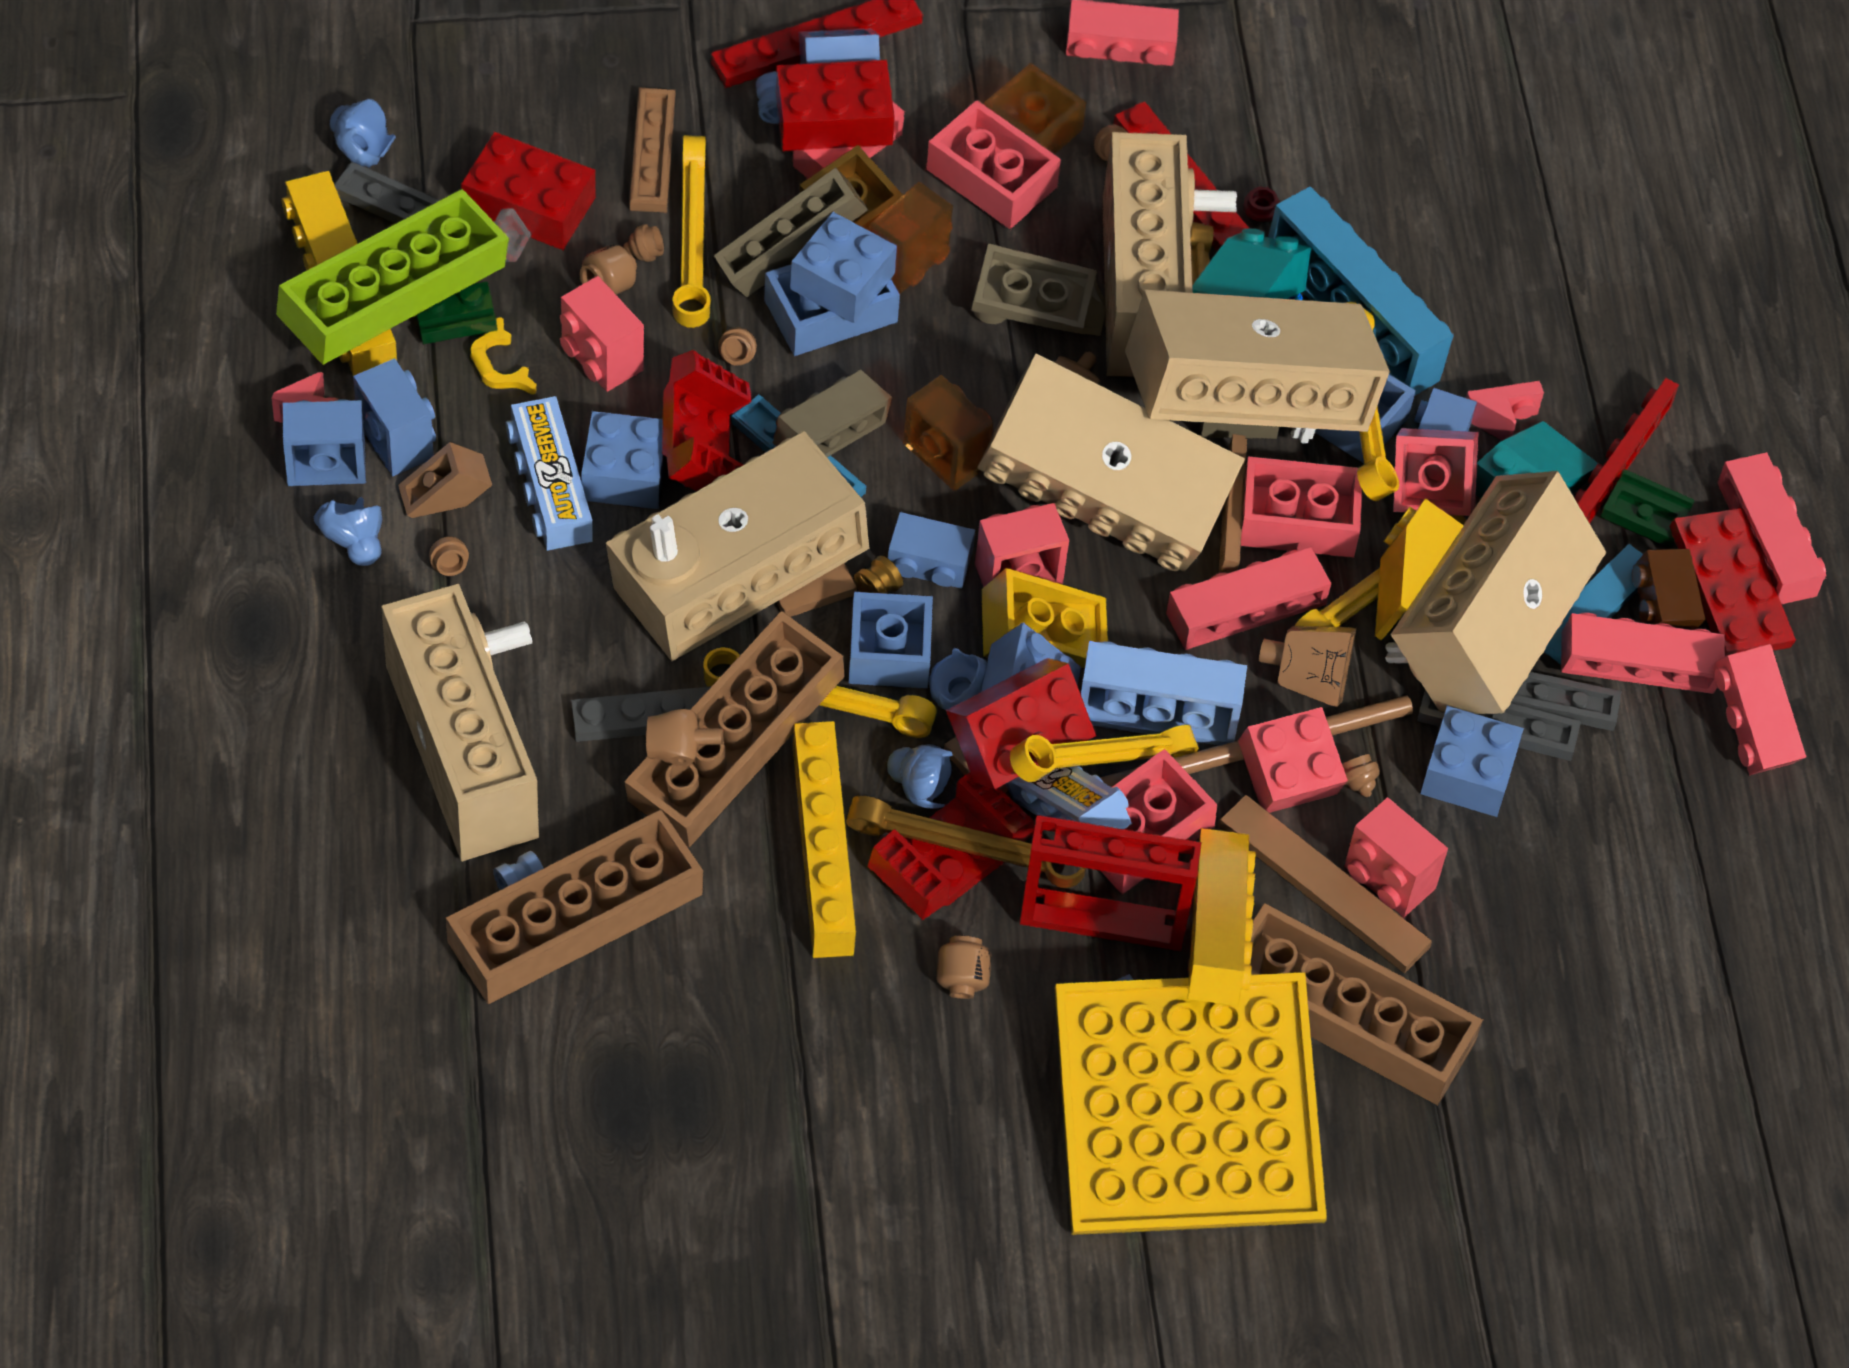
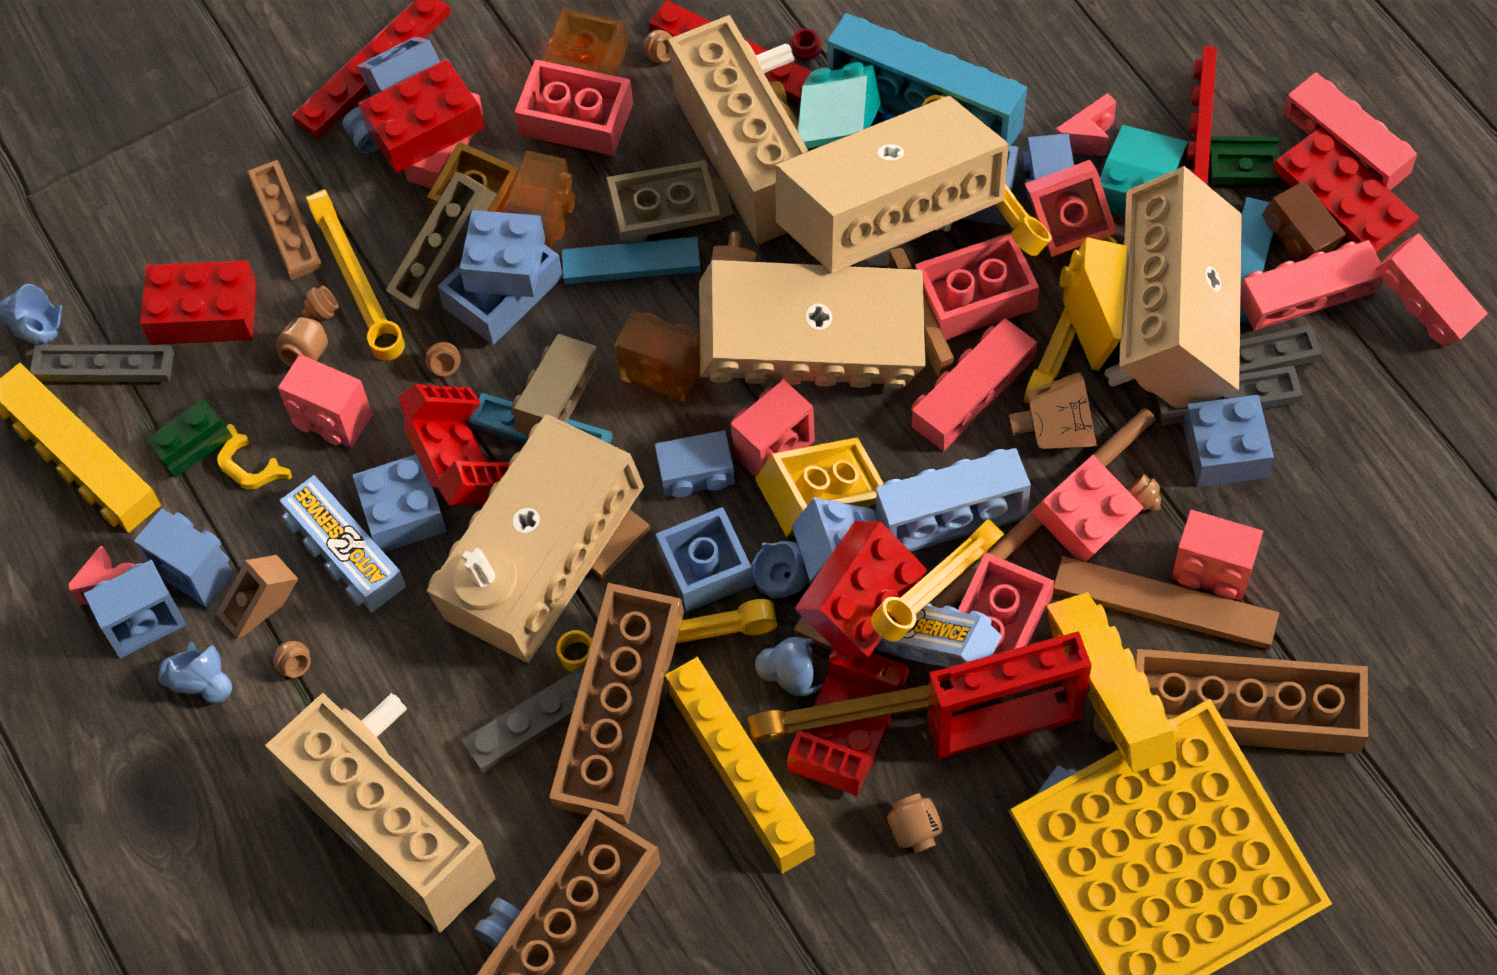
camera: 15 degrees left, 5 degrees up
lime brick [276,189,509,365] -> none
clear tile [494,208,531,262] -> none
medium nougat piece [646,709,723,765] -> none
pearl gold wheel [854,556,903,594] -> none
none -> dark azure tile [562,237,701,285]

